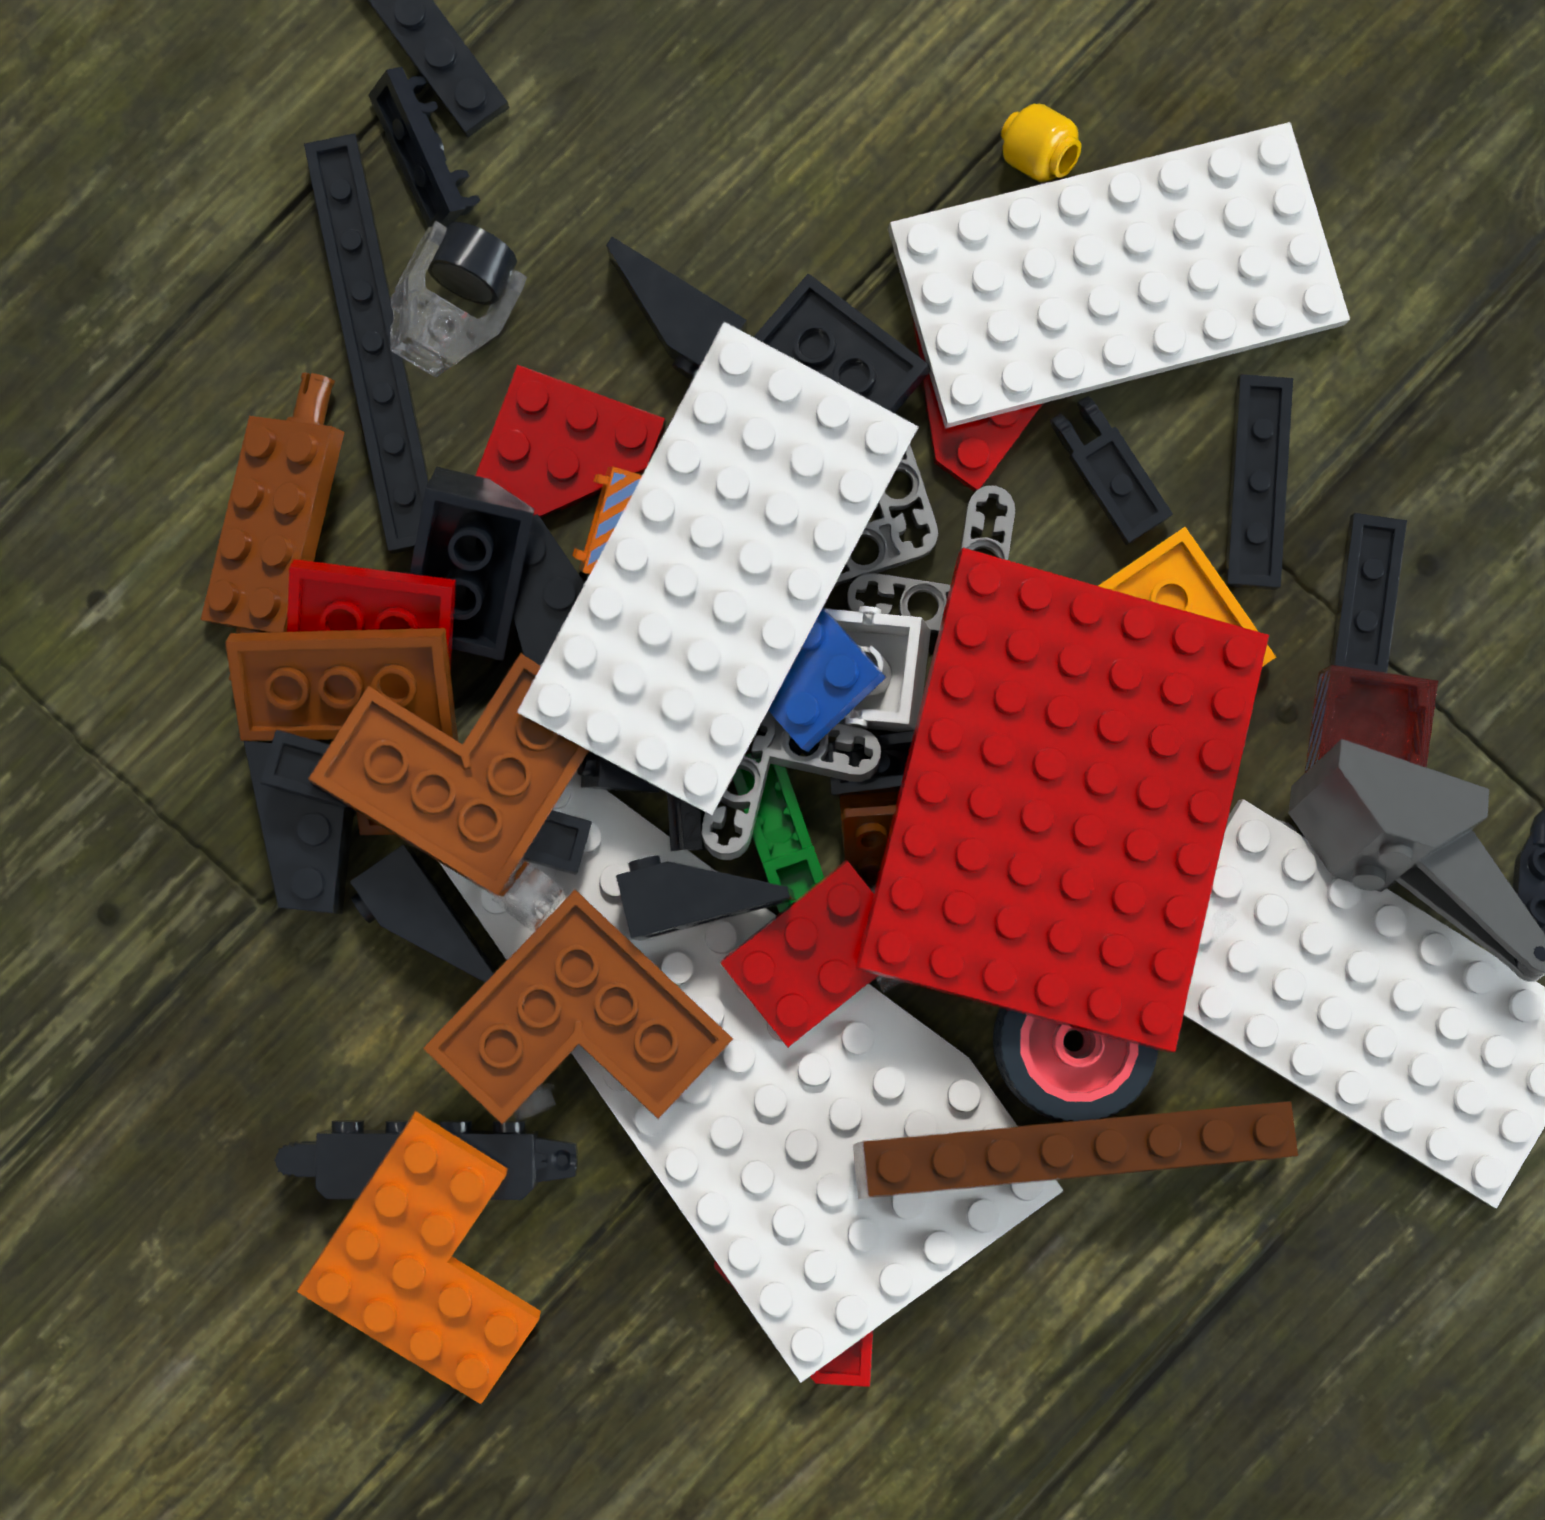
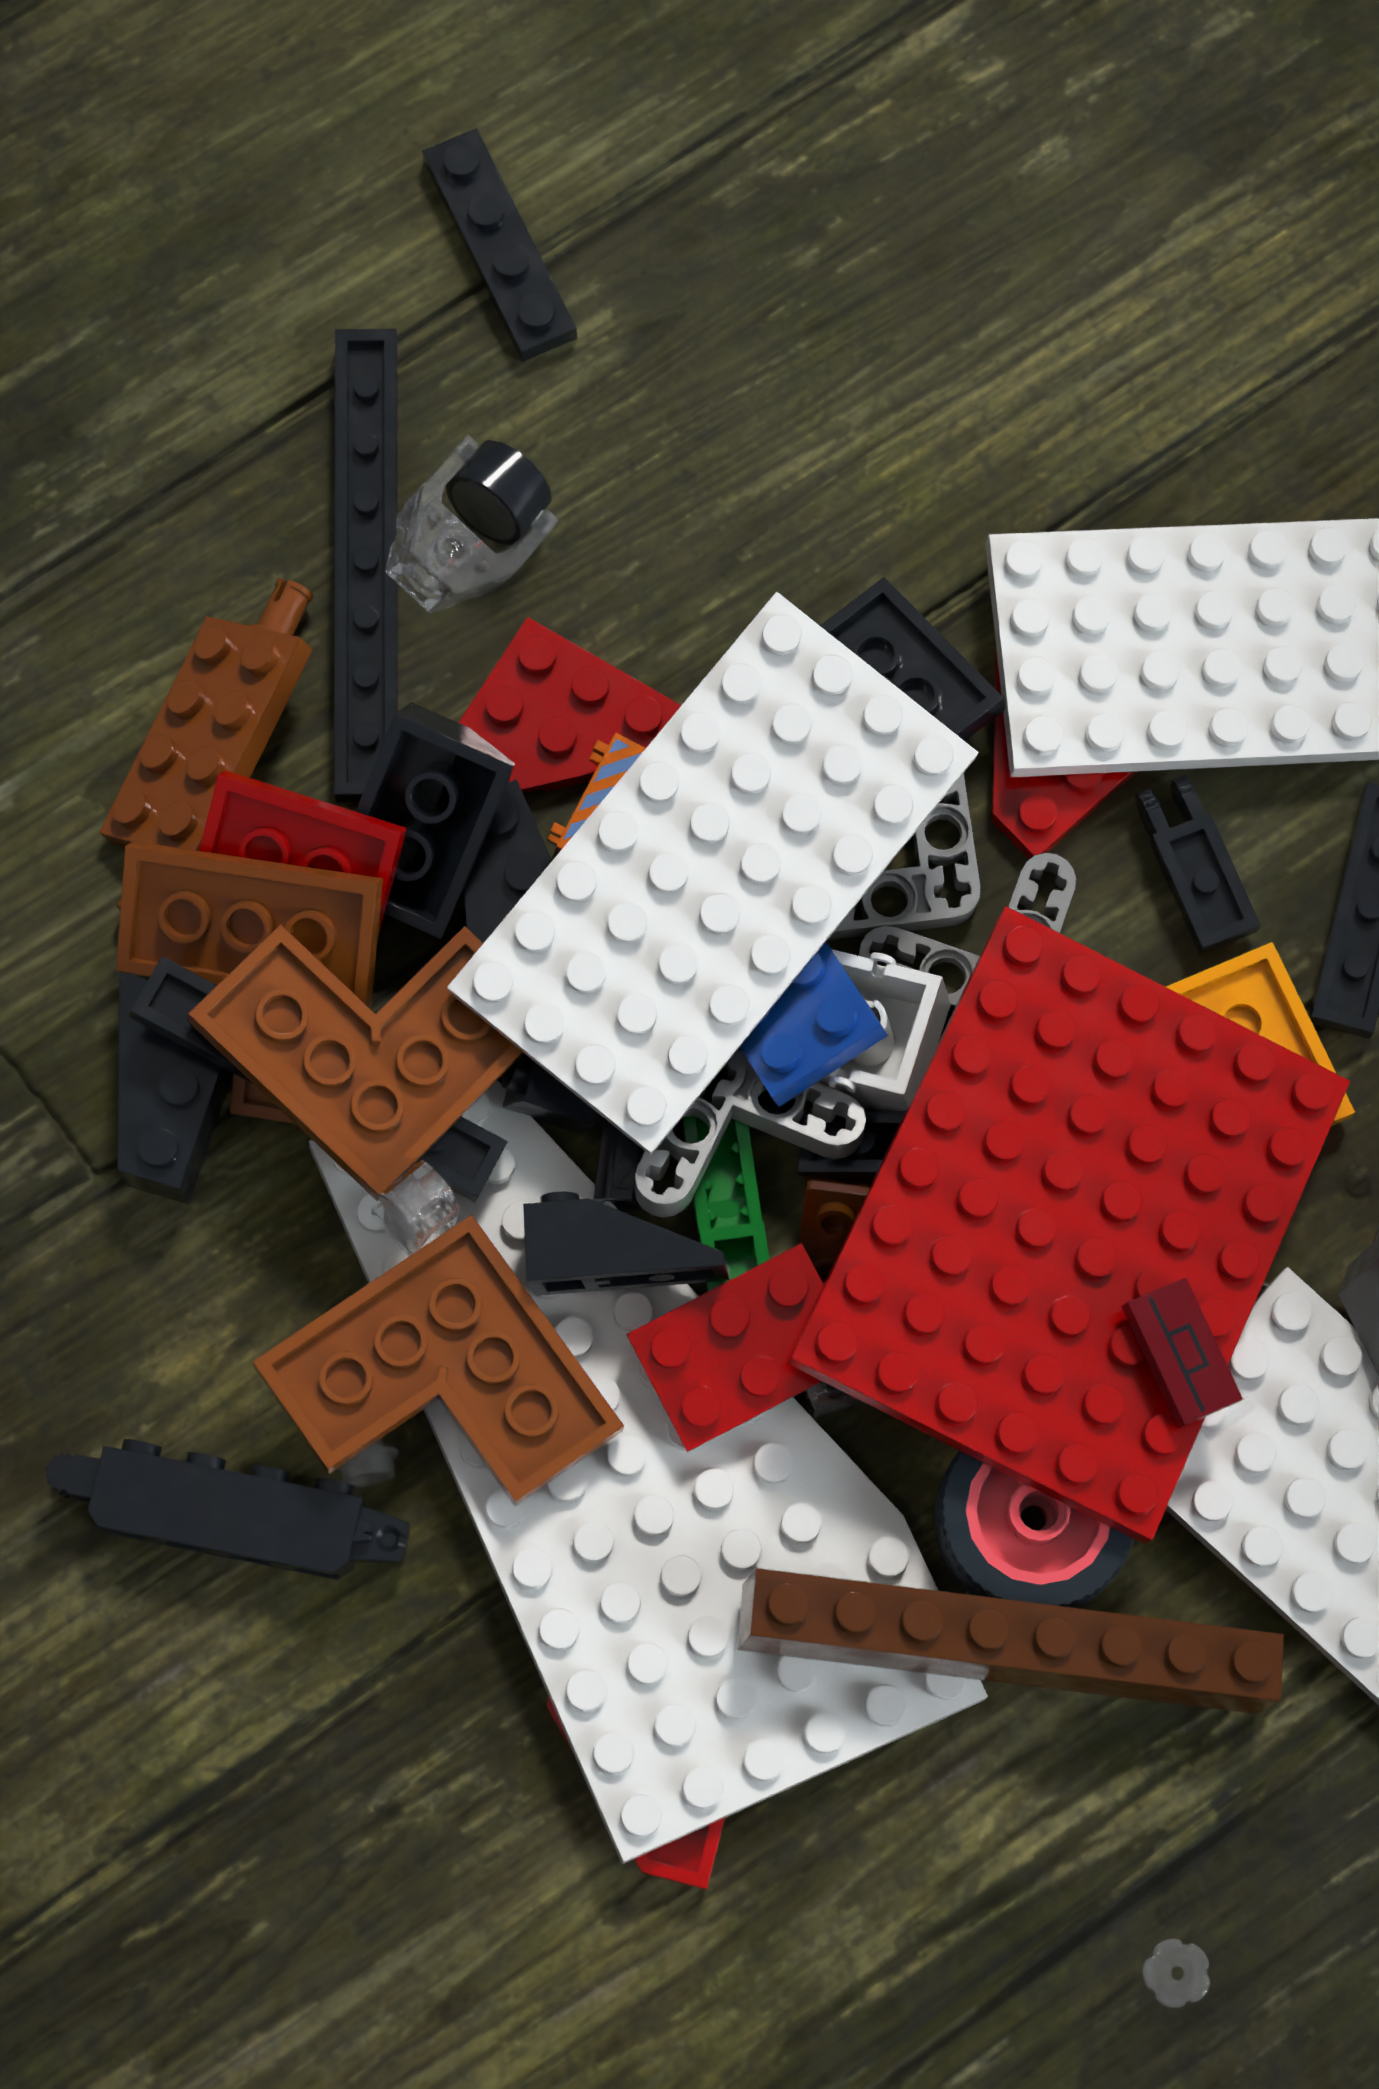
camera: 10 degrees right, 10 degrees down
orange plate [297,1111,541,1404] -> none
black slope [350,844,496,983] -> none
black plate [368,67,480,235] -> none
black slope [606,237,747,381] -> none
yellow head [1001,103,1081,182] -> none
none -> dark red tile [1122,1277,1243,1429]
none -> clear plate [1143,1939,1210,2008]

